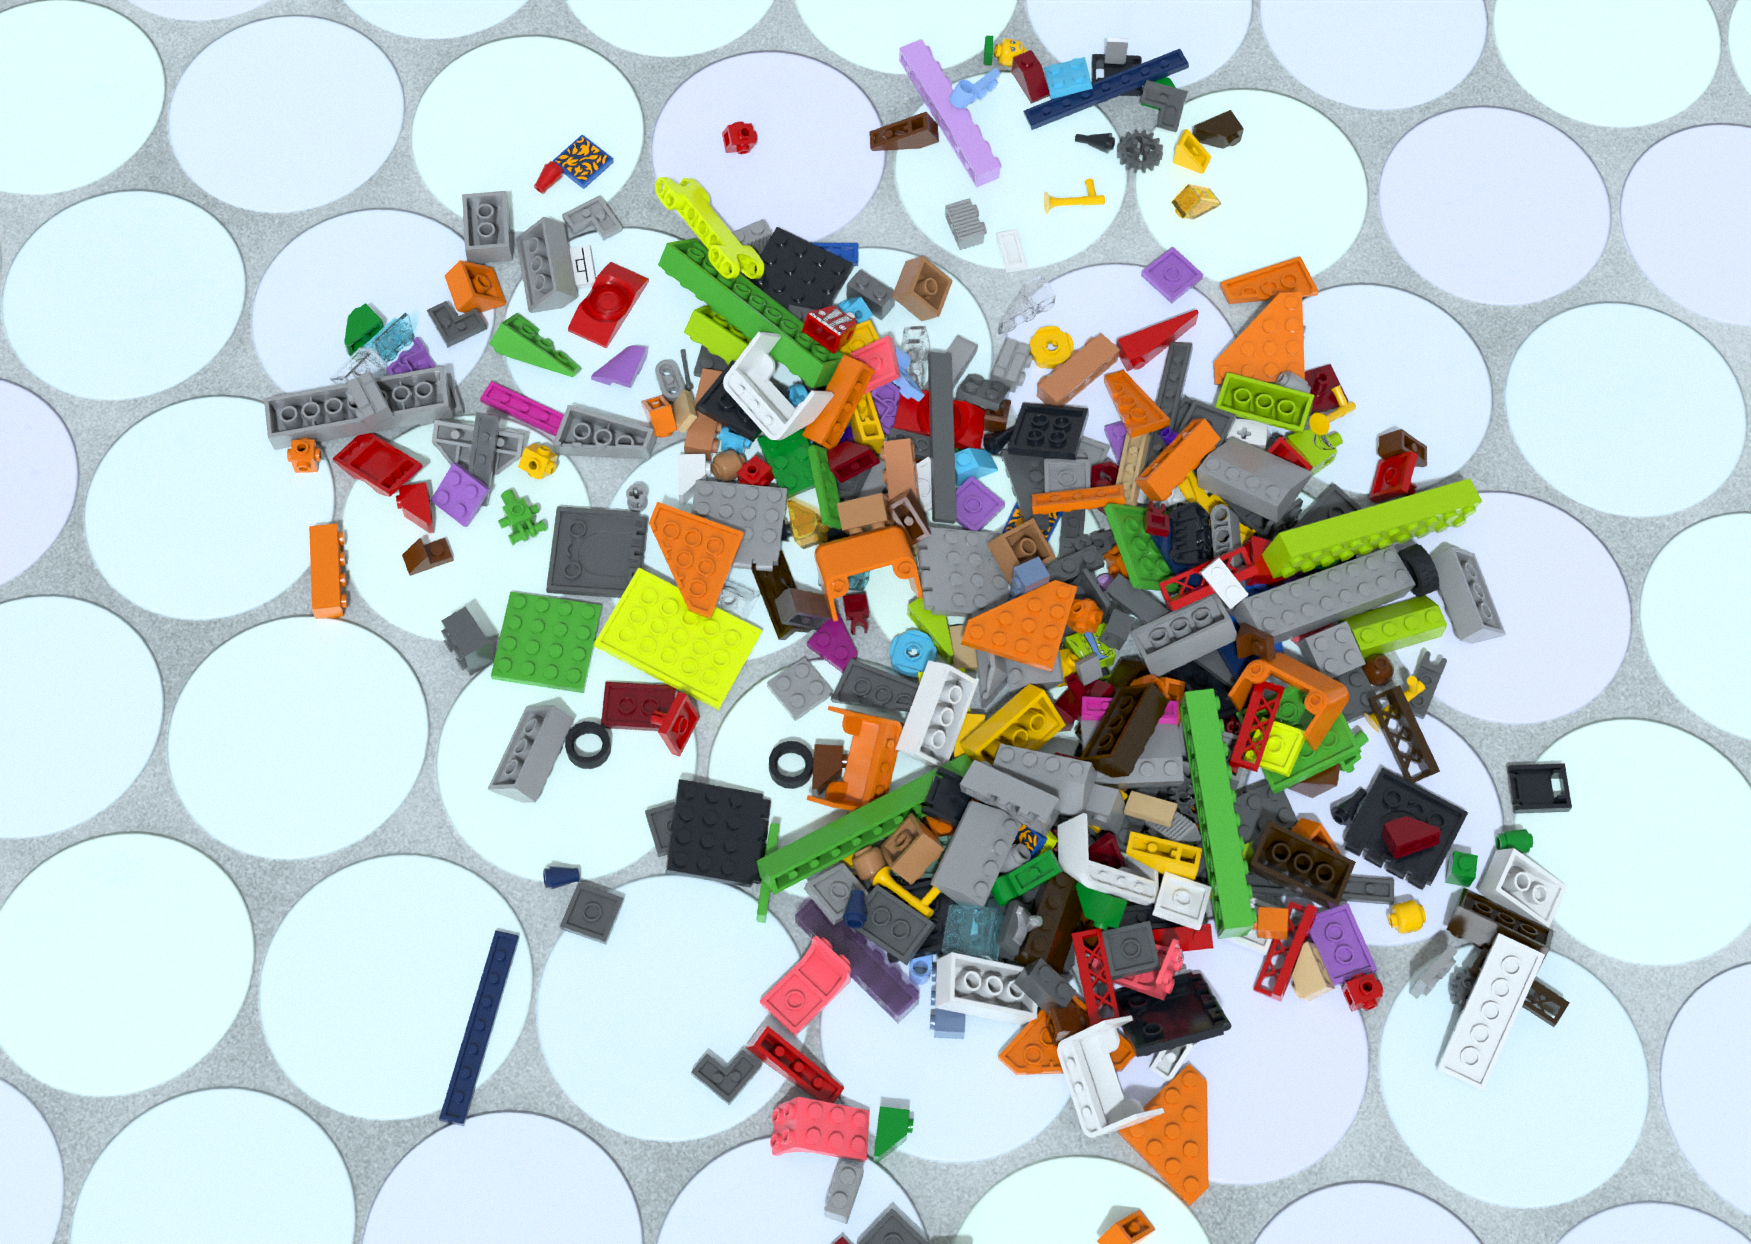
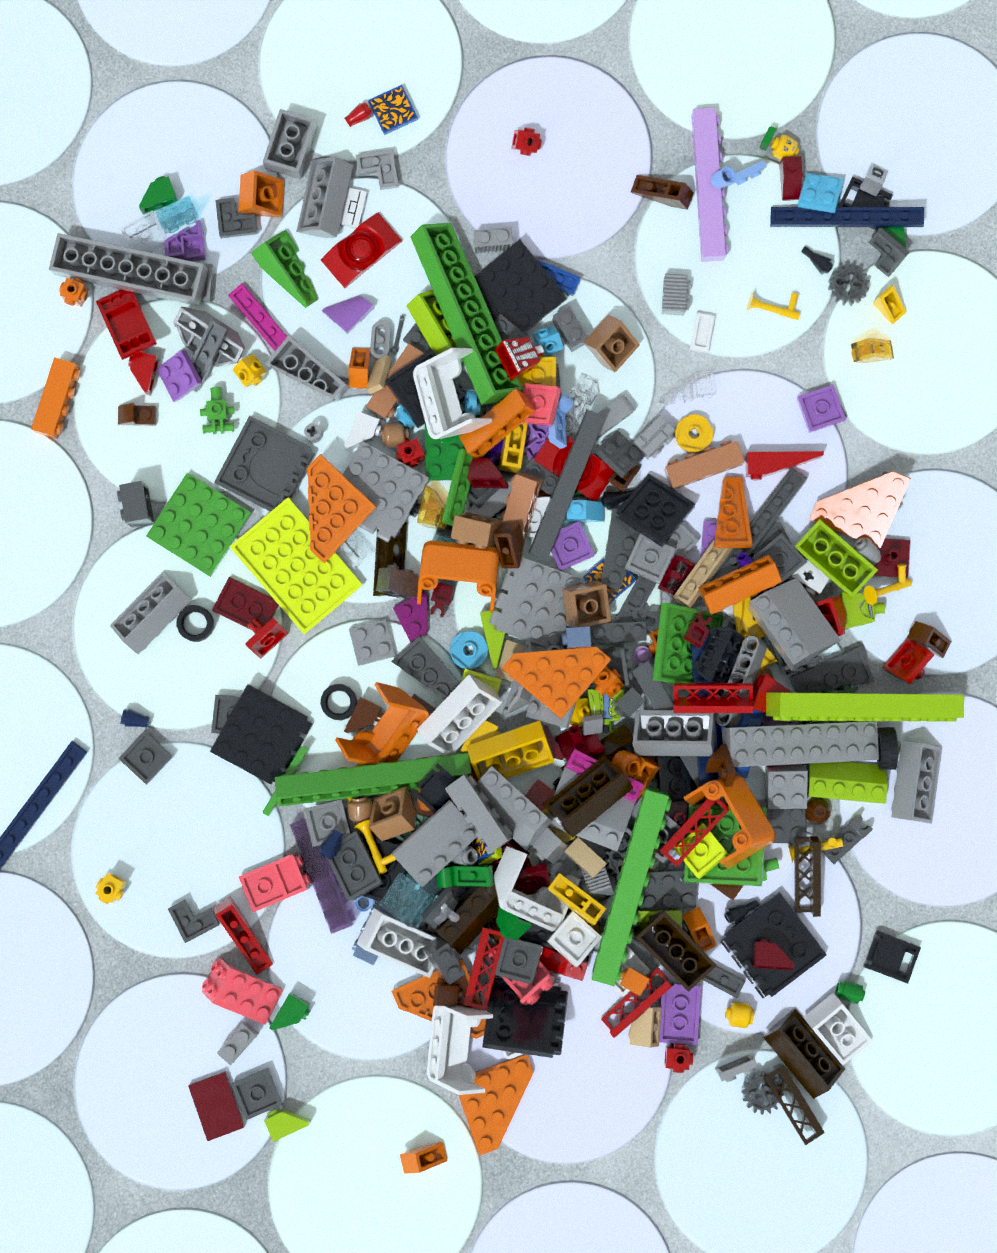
camera: 25 degrees right, 20 degrees up
light grey brick [345,371,393,428] -> none
neon yellow piece [655,177,764,279] -> none
orange plate [1032,484,1125,515] -> none
dark brown slope [1192,110,1244,149] -> none
white plate [1199,557,1248,609] -> none
orange wing [1220,256,1319,304] -> none
white plate [1436,933,1545,1091] -> none
green brick [1445,851,1478,888] -> none
none -> yellow brick [95,872,127,904]

